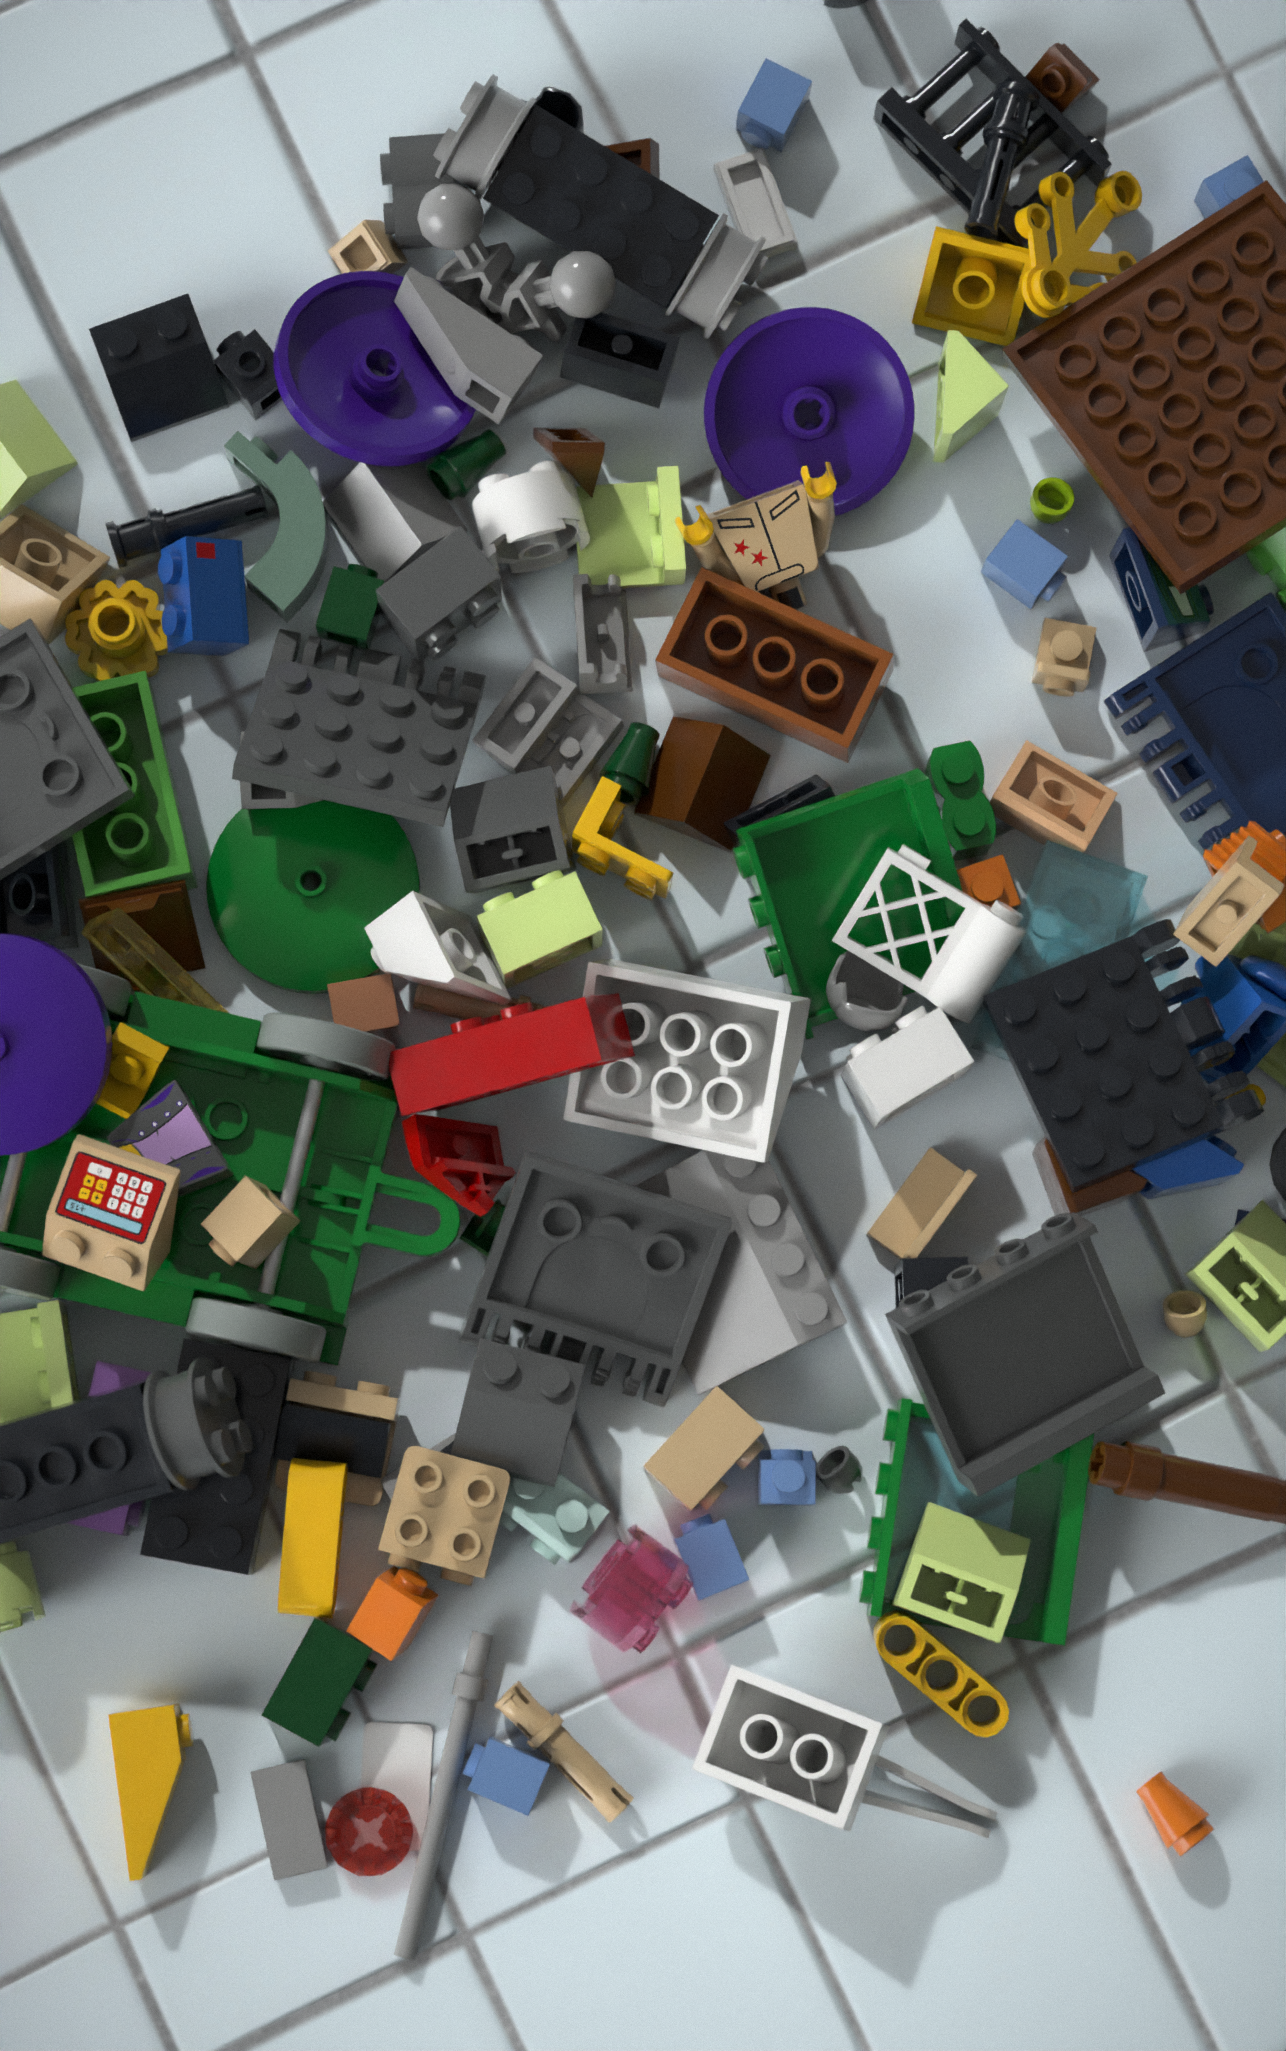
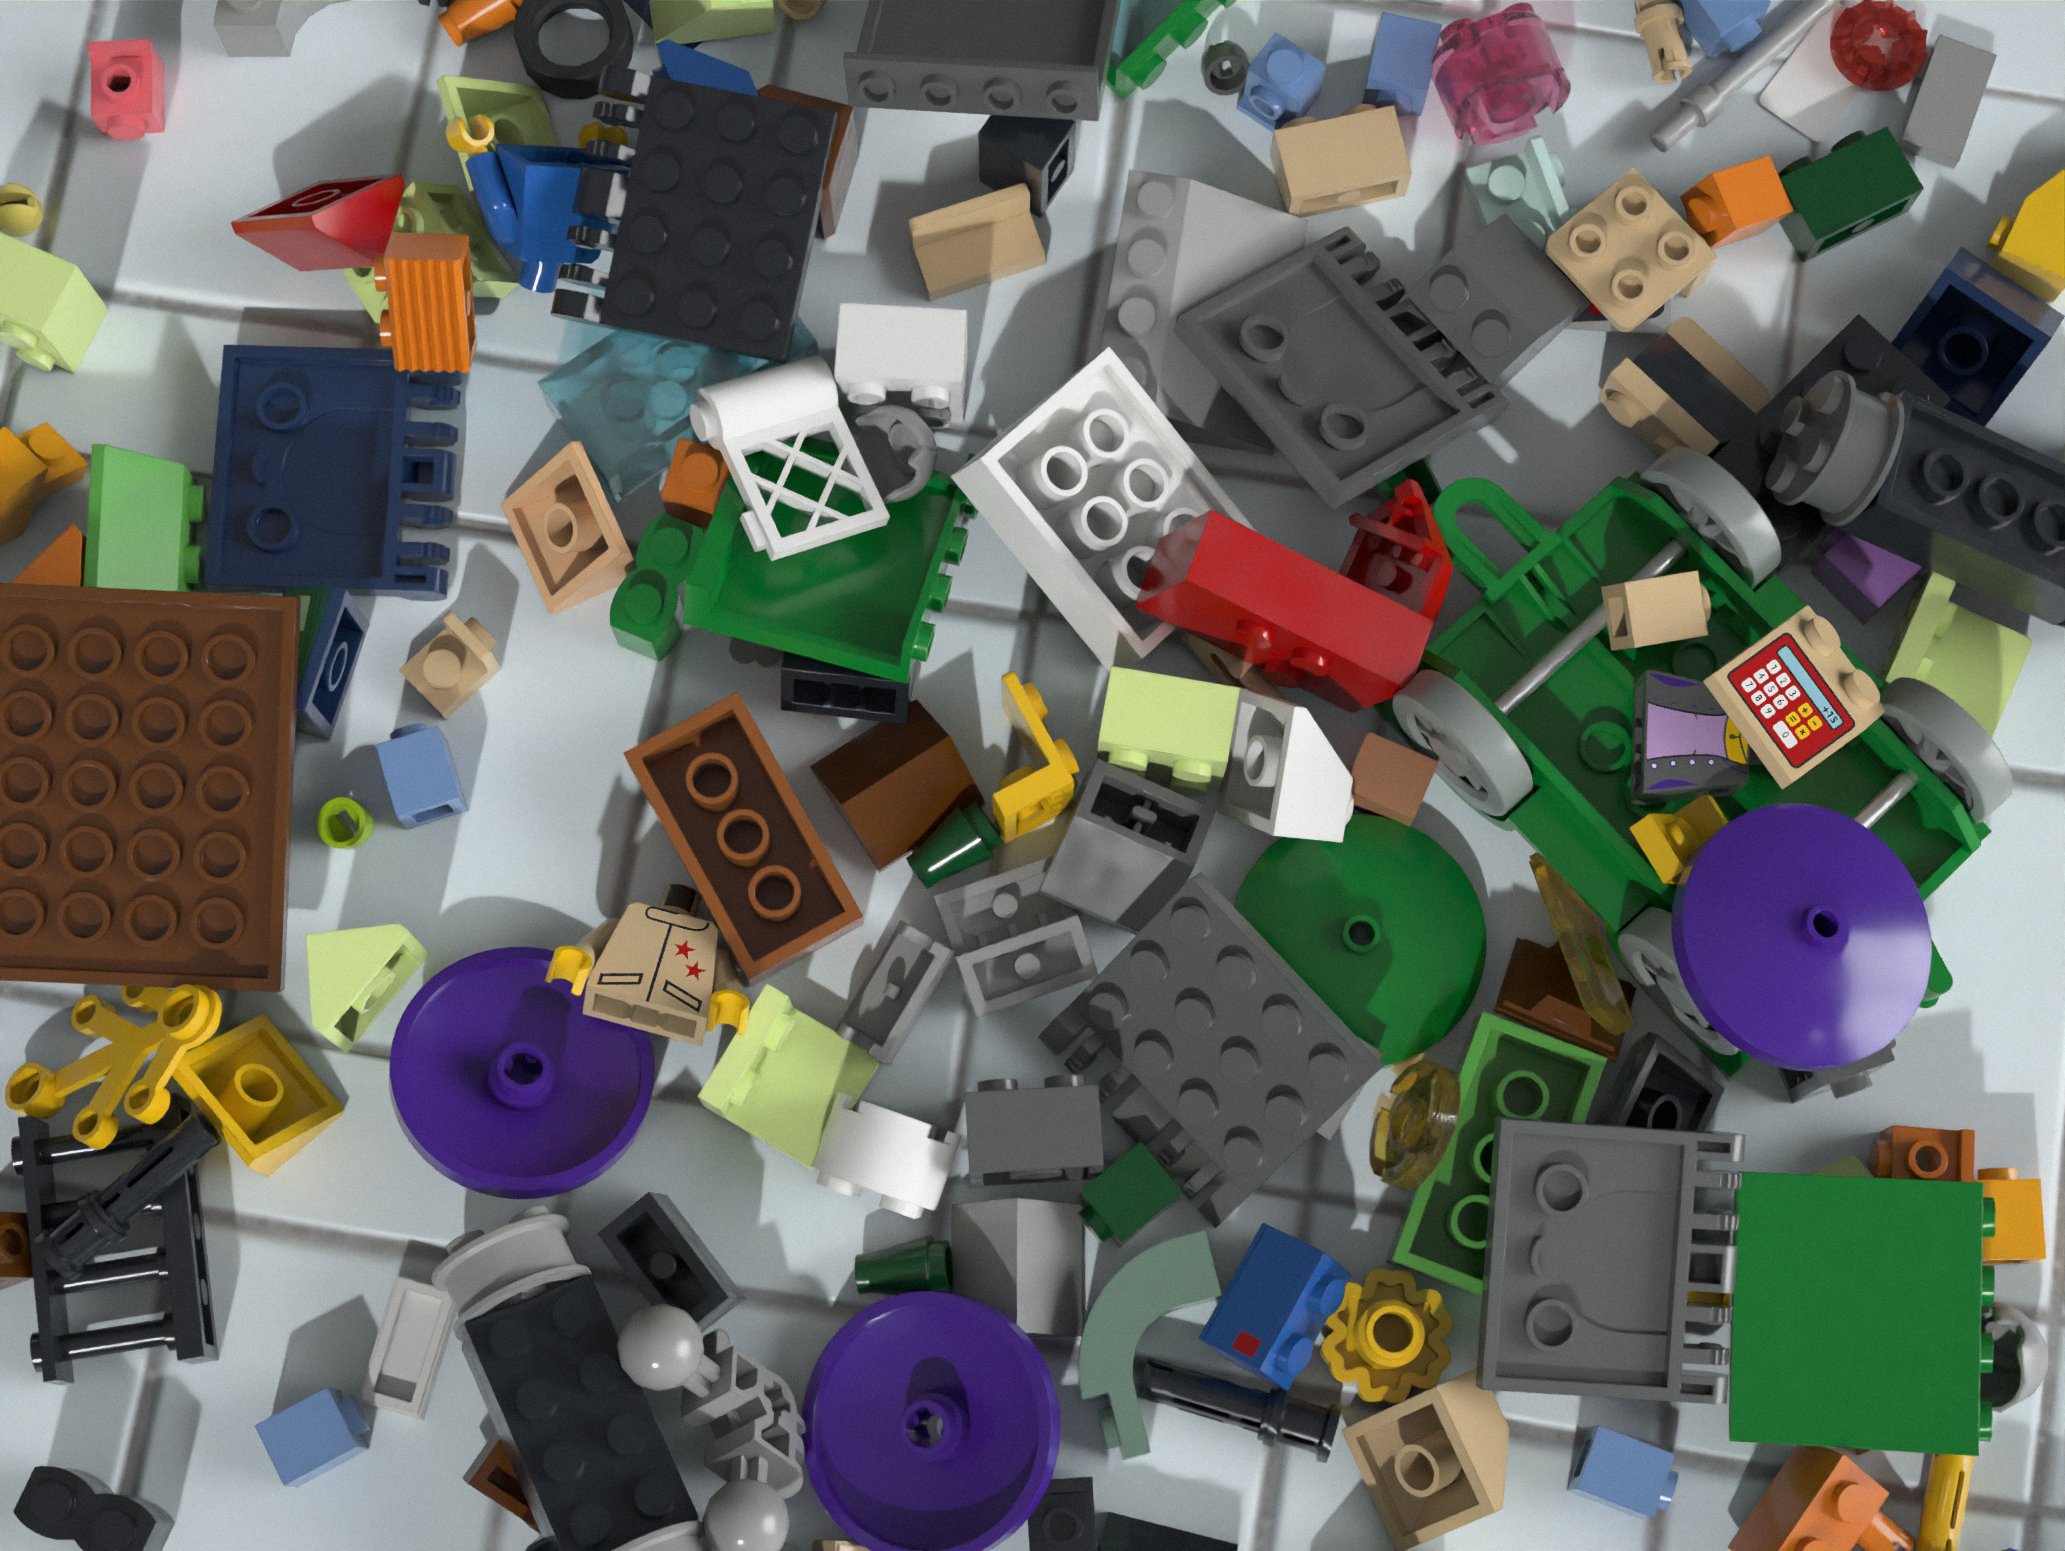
camera: 140 degrees left, 5 degrees down
yellow beam [278,1458,348,1618] -> none
light grey slope [394,267,543,424] -> none
reddish brown slope [533,427,605,498] -> none
tan panel [1173,835,1285,967] -> none
none -> clear yellow tile [1369,1059,1461,1191]
none -> dark blue slope [1891,246,2065,427]

